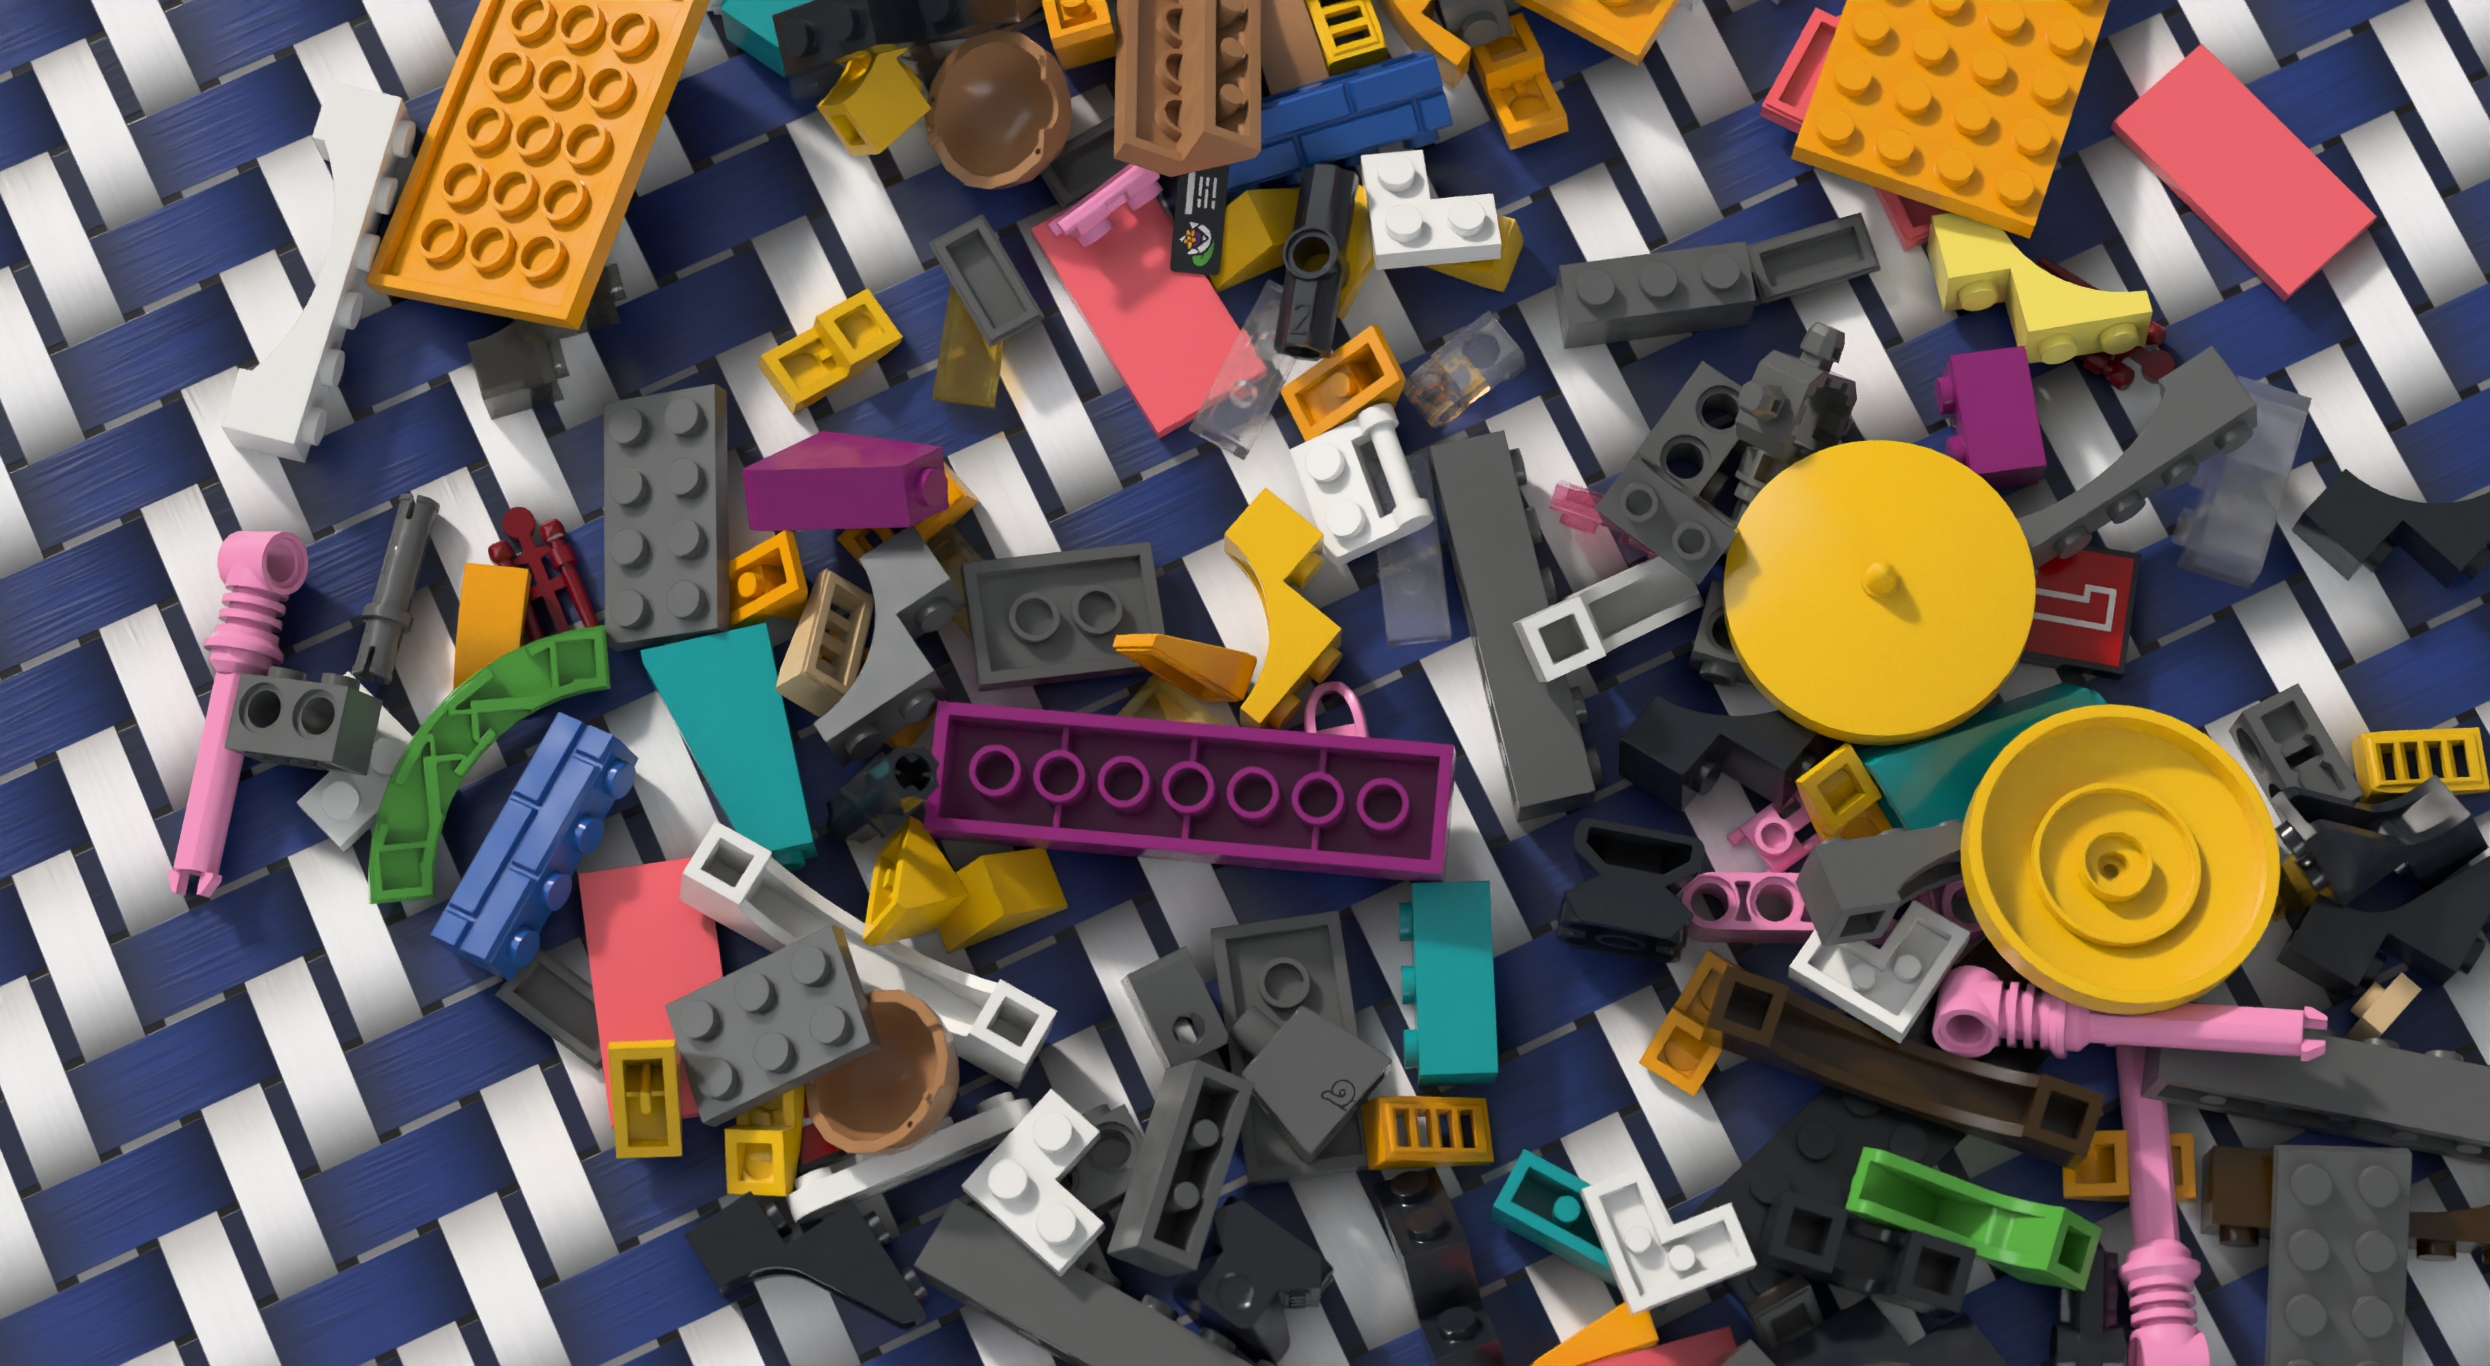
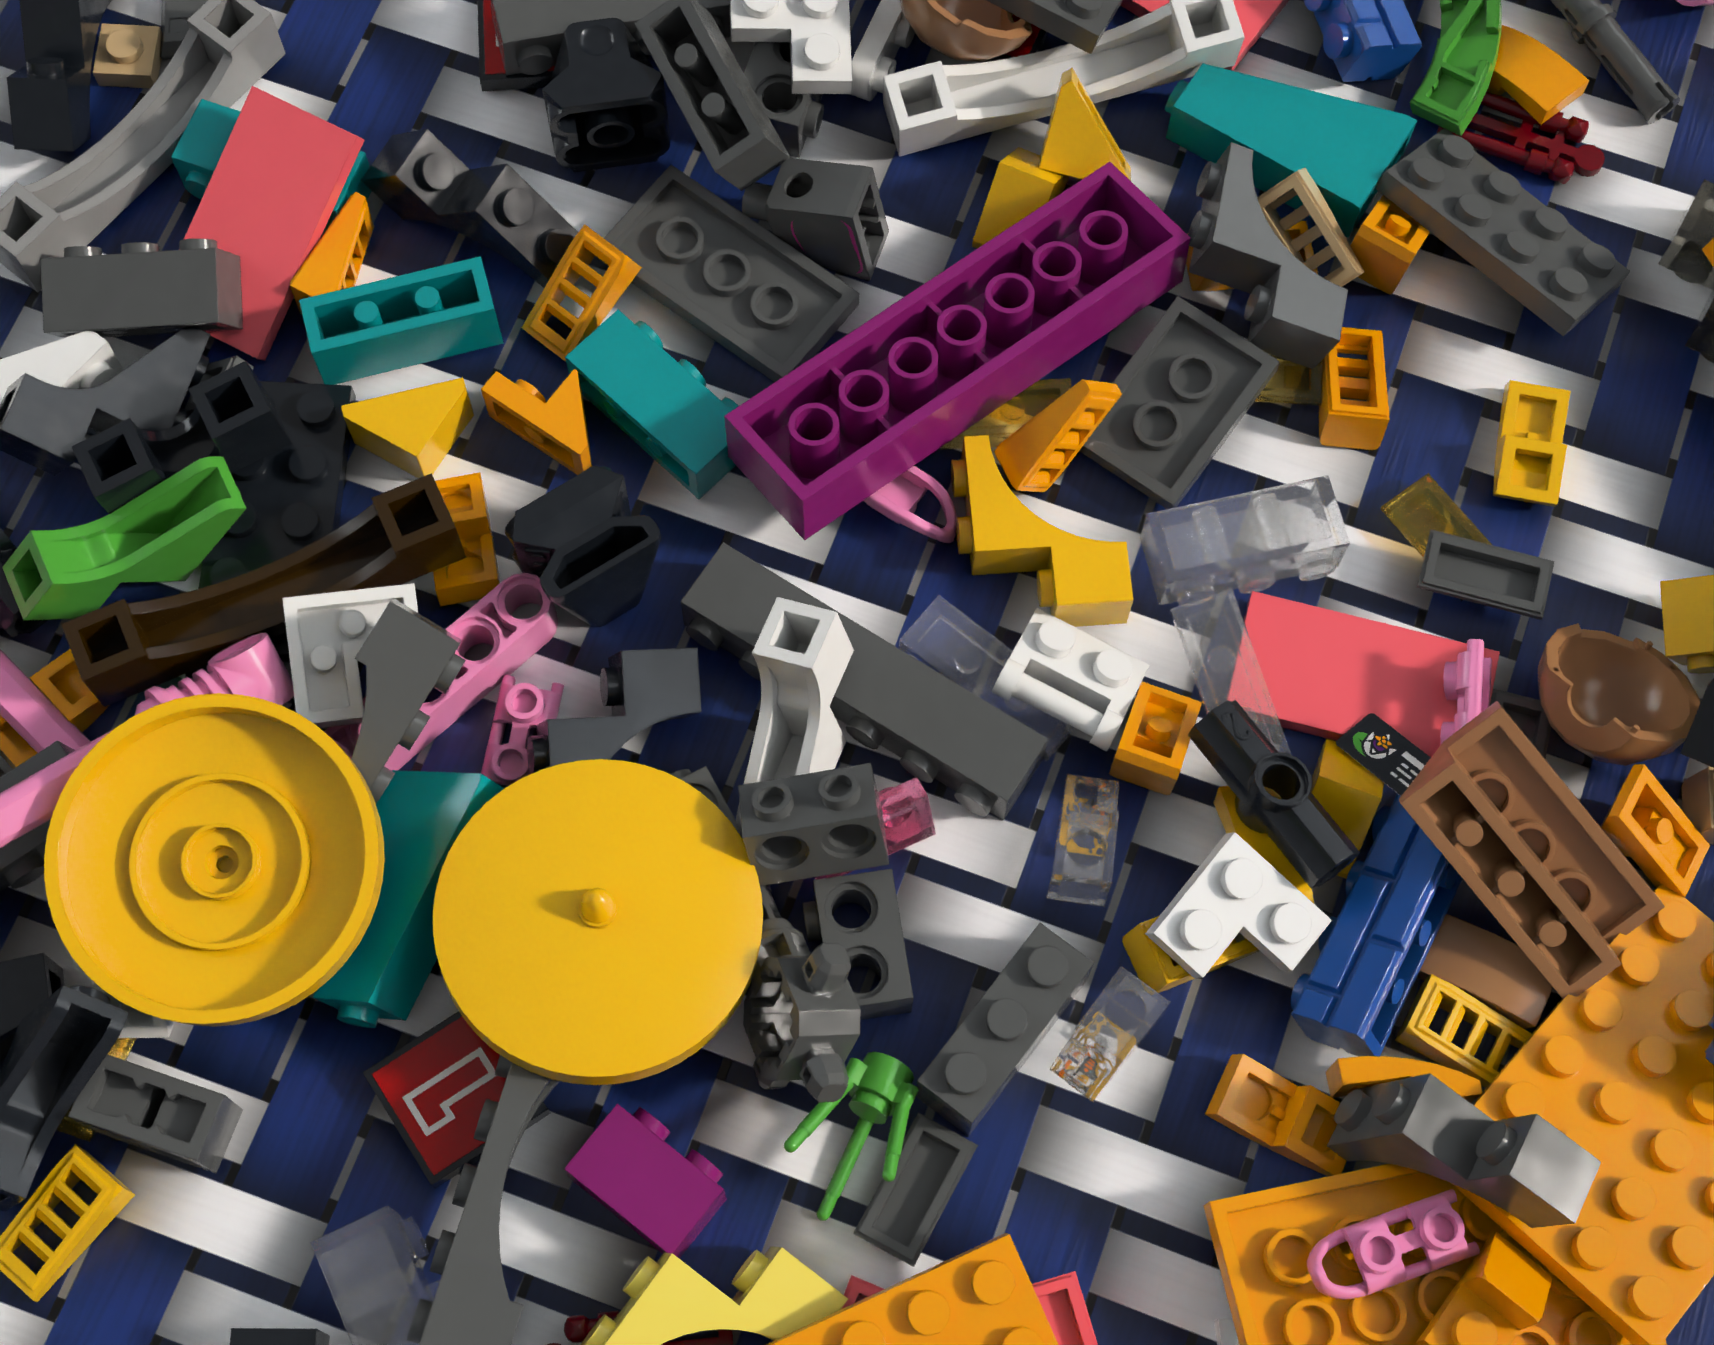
camera: 135 degrees right, 5 degrees down
magenta slope [742,431,949,531] -> none
black piece [826,745,940,844] -> none
dark grey torso [1228,1005,1392,1165] -> none
white plate [1580,1165,1757,1317] -> none
yellow slope [1796,743,1893,842] -> none
none -> yellow slope [341,377,474,479]
none -> light orange slope [481,369,592,475]
none -> bright green plant [784,1052,919,1221]
none -> clear leg [1049,966,1171,1102]
none -> clear brick [1140,475,1350,607]

